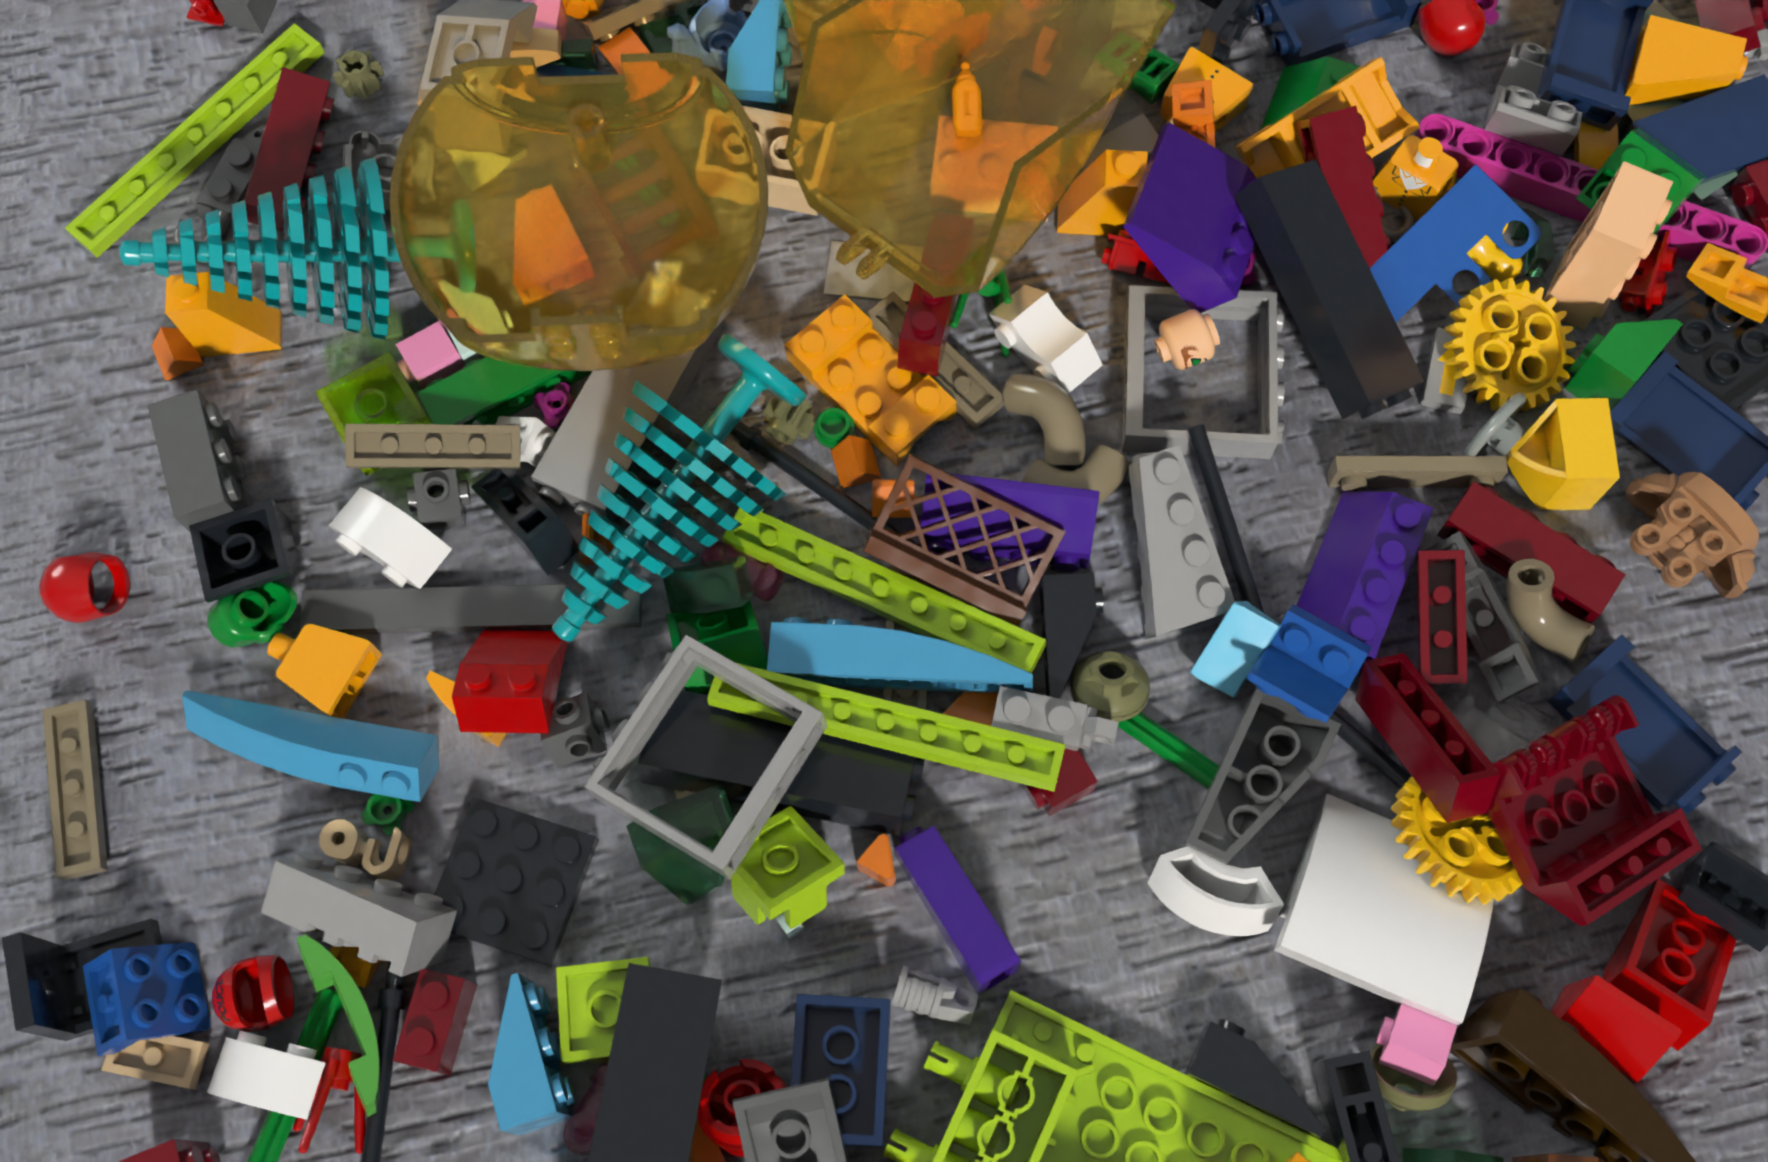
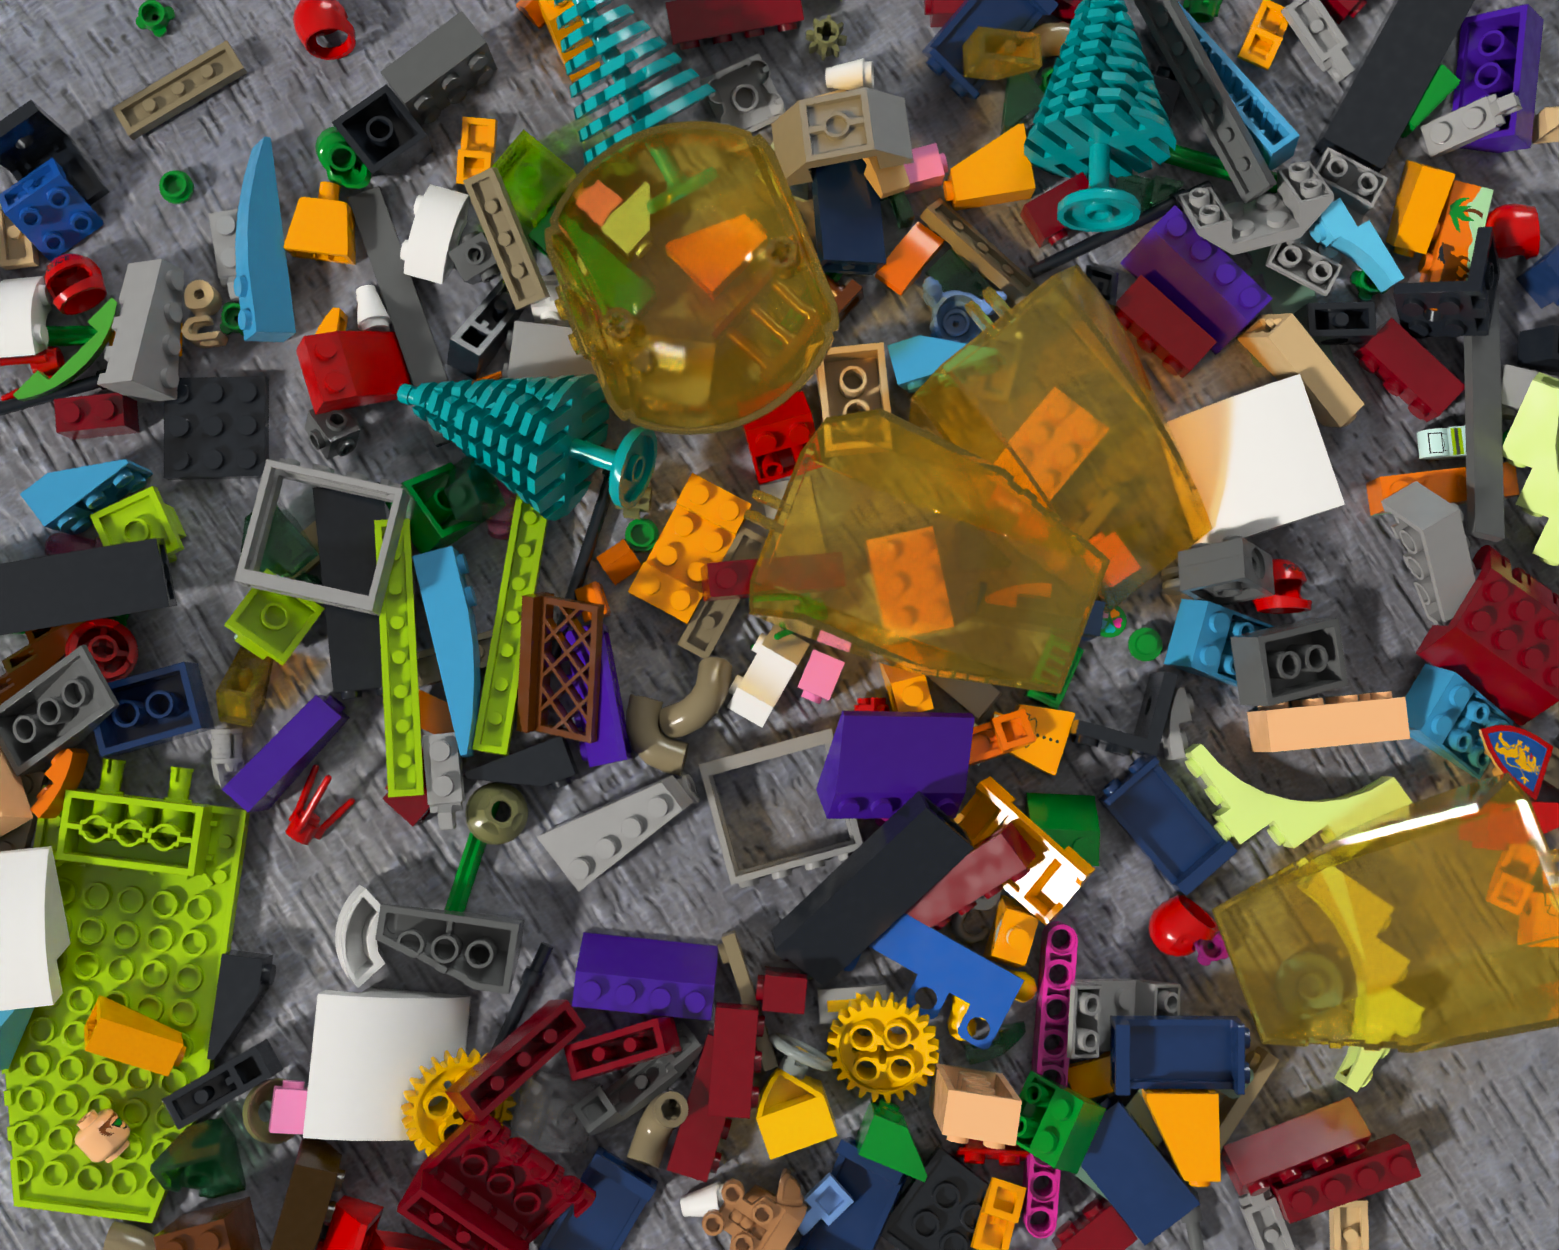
camera: 65 degrees right, 15 degrees up
orange slope [856,834,896,887] -> none
light orange piece [952,62,983,137] -> none
light nougat head [1154,309,1220,370] -> none
black bar [1188,425,1273,648] -> none
medium azure slope [1190,601,1281,697] -> none
blue bracket [1246,604,1372,723] -> none
none -> green plate [159,170,194,204]
none -> light grey hinge [208,209,240,304]
none -> clear yellow slope [216,646,274,728]
none -> red plant [285,764,355,845]
none -> white cone [356,285,391,332]
none -> light orange slope [456,116,498,185]
none -> white cone [680,1181,724,1217]
none -> dark red brick [707,1002,765,1119]
none -> red slope [738,391,823,485]
none -> dark red brick [756,966,807,1014]
none -> bright pink brick [797,649,845,704]
none -> medium blue plate [798,1172,854,1236]
none -> white cone [825,58,874,90]

